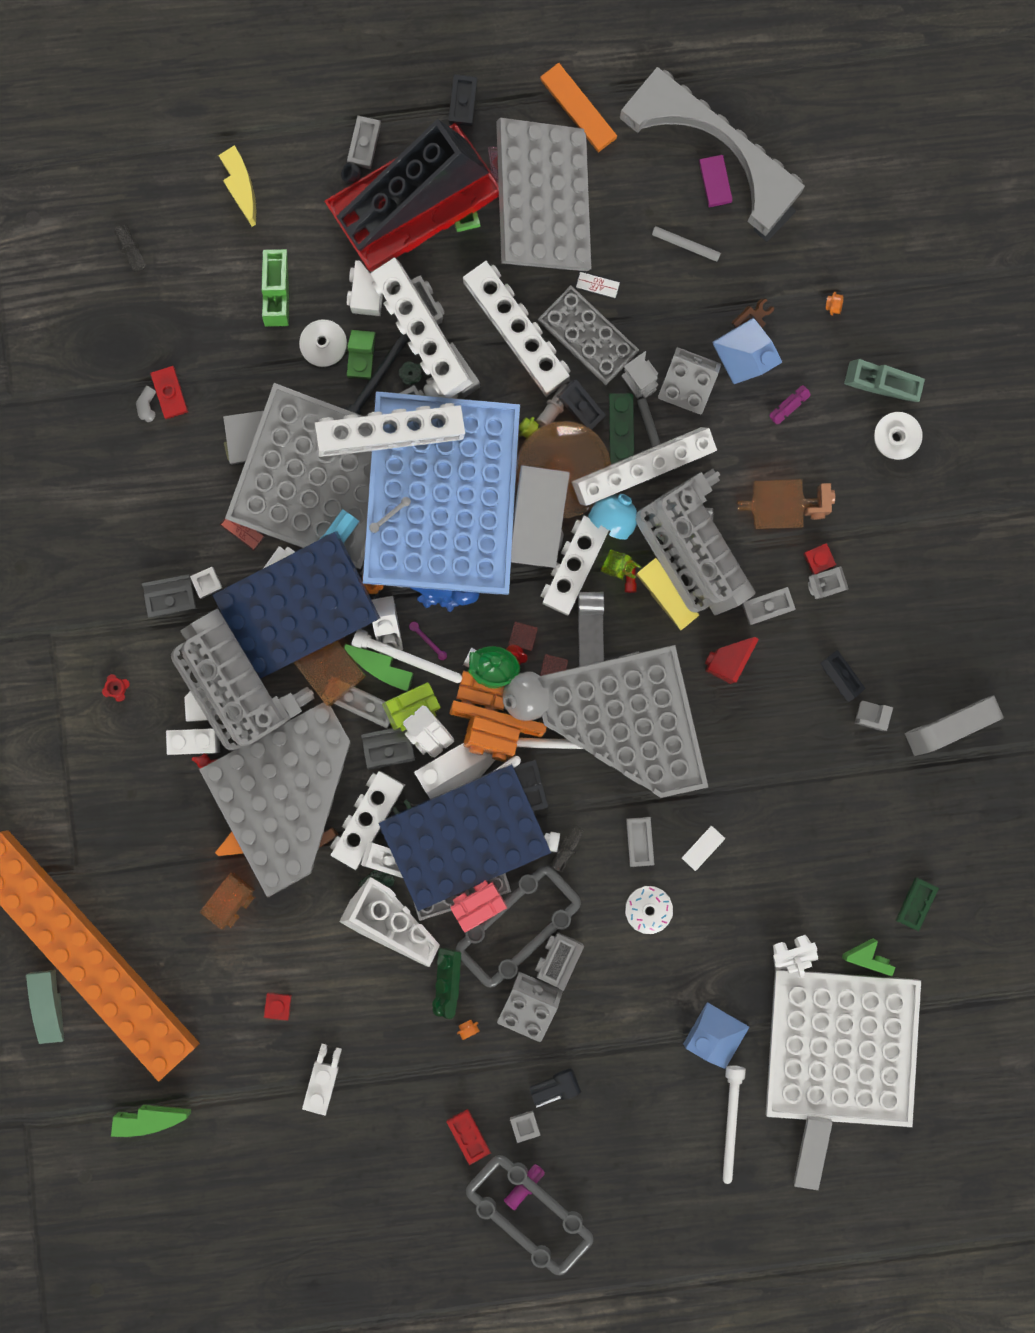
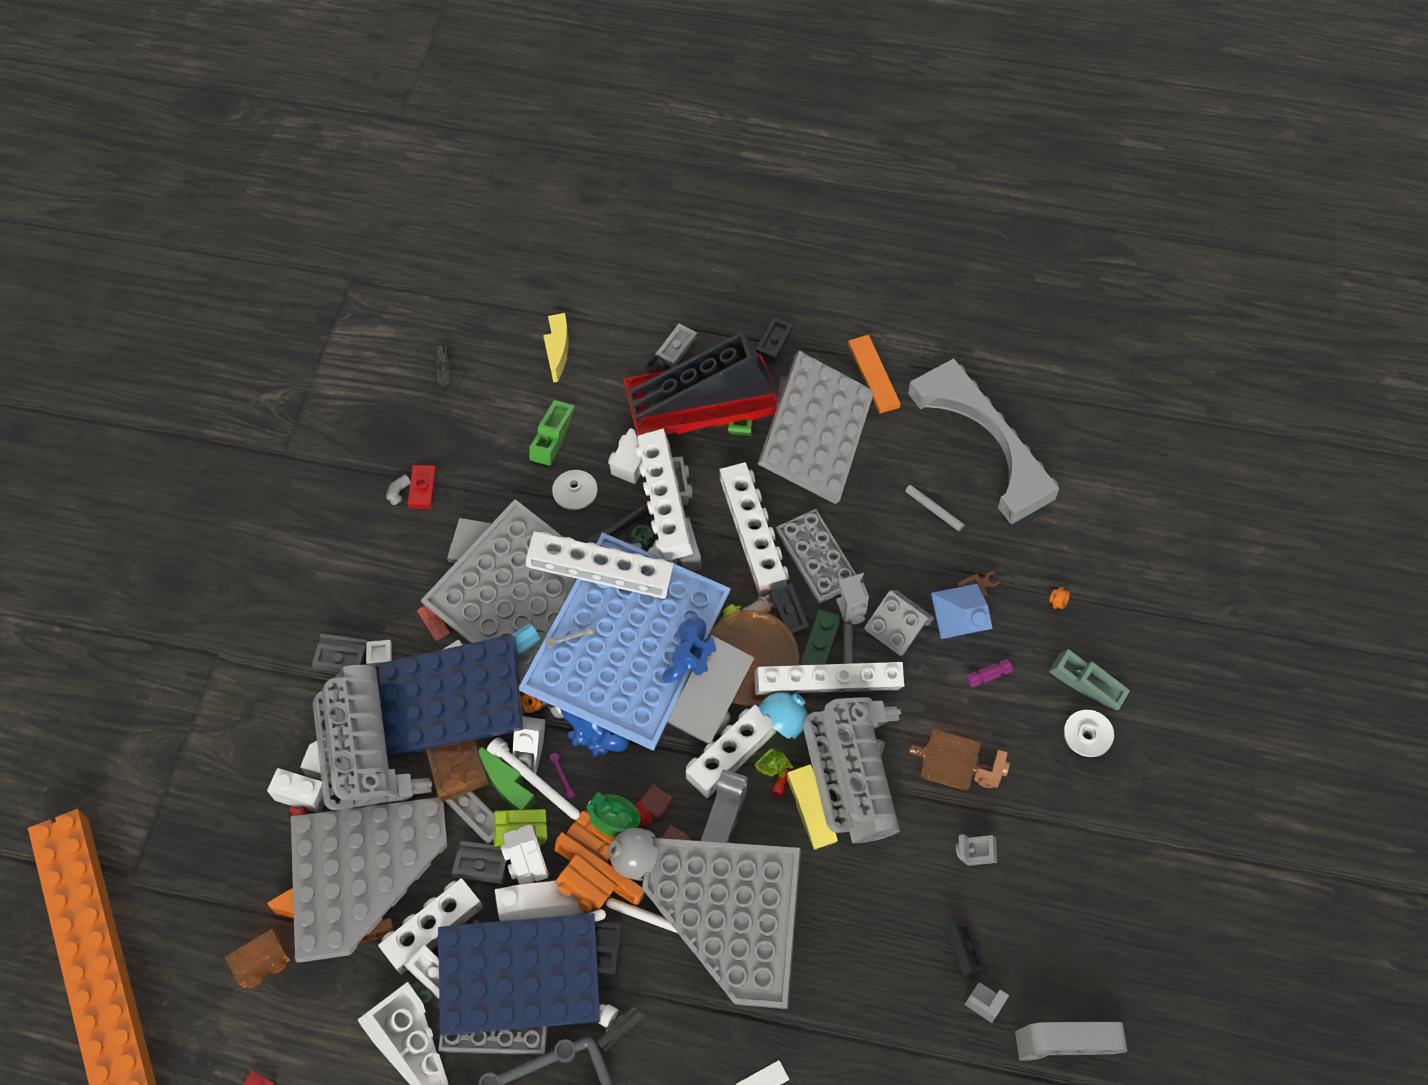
camera: 20 degrees right, 25 degrees down
sand green slope [26,970,64,1044] -> none
red plate [102,674,130,702] -> none
bright green slope [347,330,376,379] -> none
coral brick [450,880,507,932] -> none
white sticker [575,271,621,299] -> none
light grey tile [626,817,654,867] -> none
magenta tile [699,155,733,207] -> none
red slope [704,637,759,684] -> none
light grey plate [742,587,796,626] -> none
red plate [804,543,836,575] -> none
none -> blue animal [662,617,716,683]

